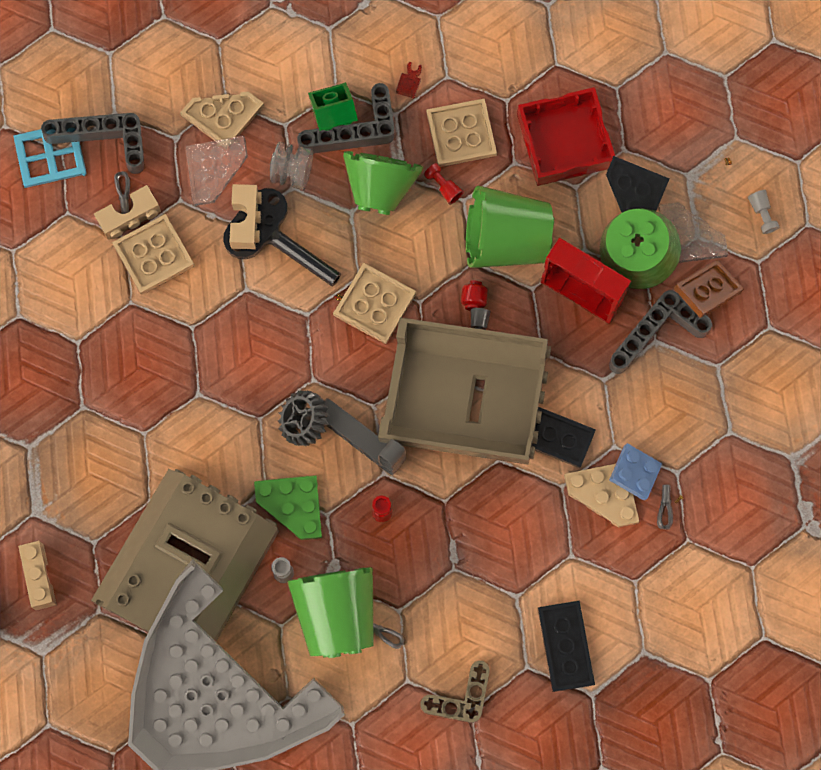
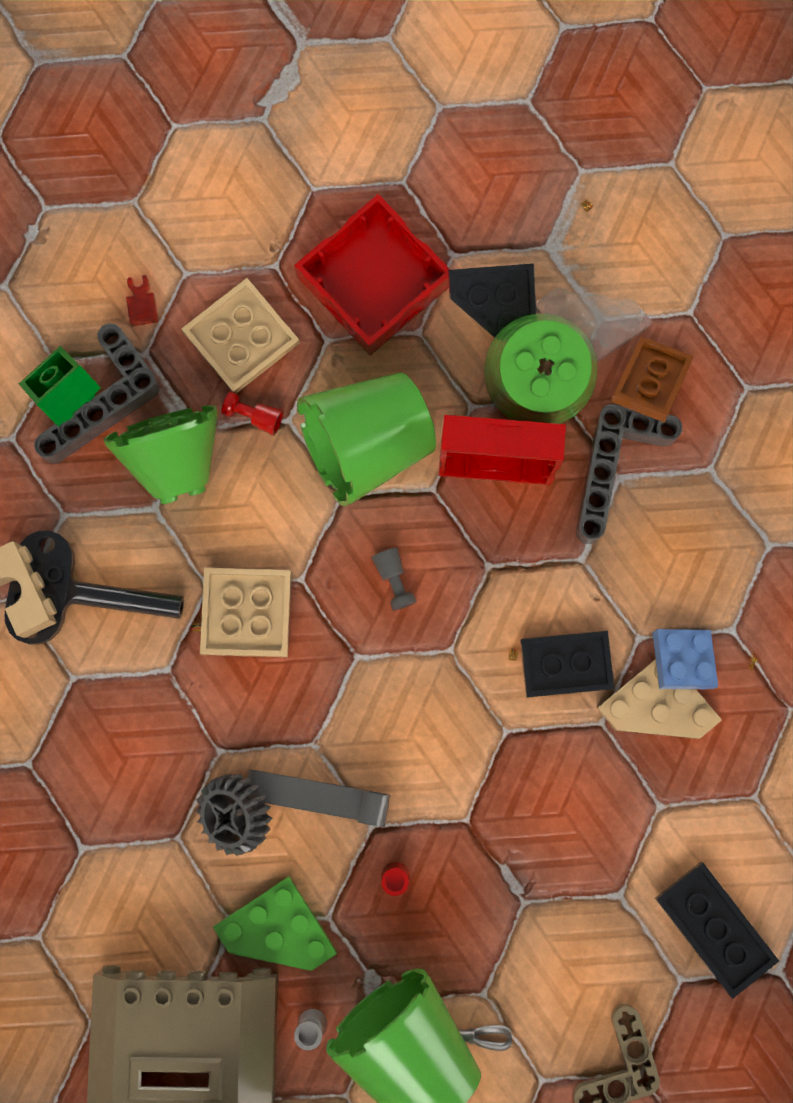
camera: 25 degrees left, 5 degrees up
clear wheel [270,142,313,190] -> none
dark tan panel [378,318,551,465] -> none
red head [461,280,488,311] -> none
flat silver piece [657,485,673,530] -> none
light grey piece [748,190,780,234] -> none

